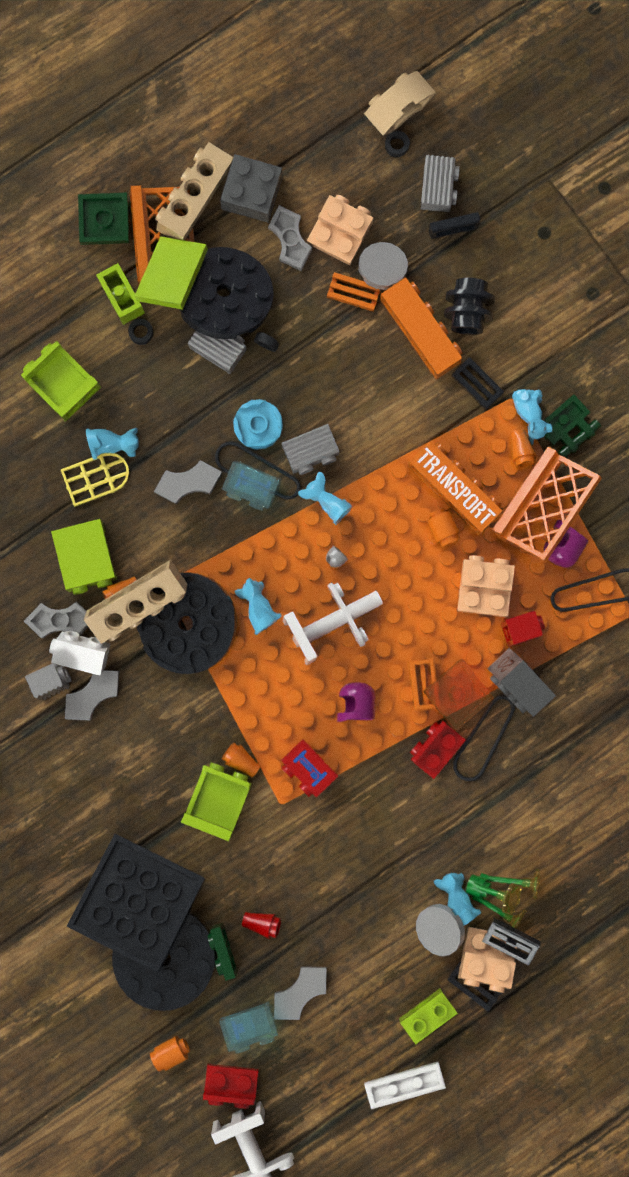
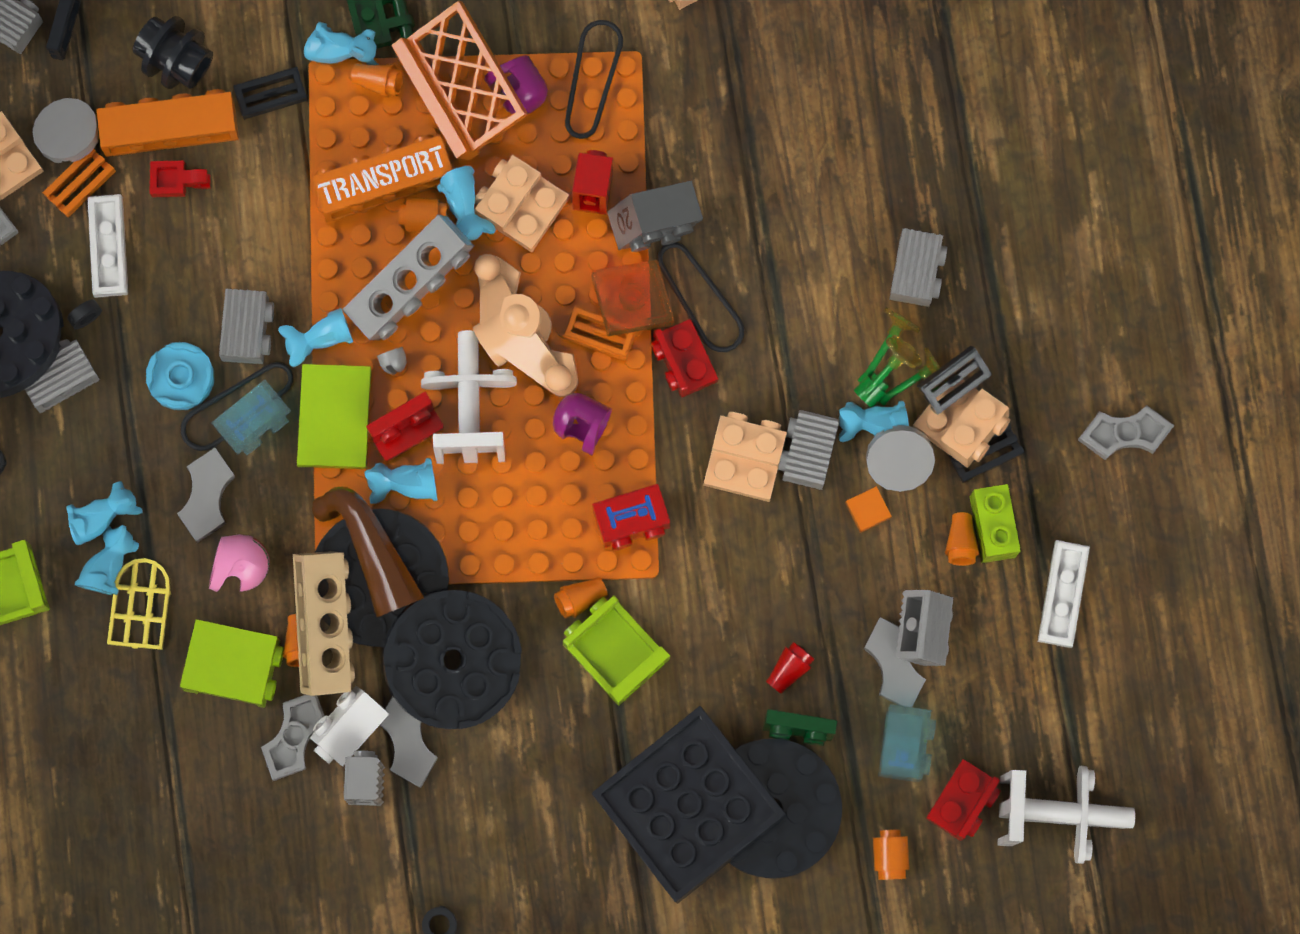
camera: 70 degrees left, 5 degrees down
none -> medium azure animal [66,481,143,545]
none -> white tile [87,194,128,298]
none -> red plate [150,160,211,197]
none -> bright pink helmet [209,534,270,592]
none -> lime tile [297,364,371,469]
none -> reddish brown animal [312,487,424,617]
none -> light grey brick [342,215,474,340]
none -> red bracket [366,391,444,462]
none -> black plate [383,590,522,729]
none -> medium azure animal [437,166,496,241]
none -> light nougat piece [472,254,578,397]
none -> light nougat plate [703,412,787,502]
none -> light grey brick [778,410,839,490]
none -> orange tile [845,486,892,533]
none -> light grey brick [889,228,947,307]
none -> light grey brick [895,590,953,666]
none -> orange cone [945,512,979,566]
none -> light grey tile [1078,405,1174,460]

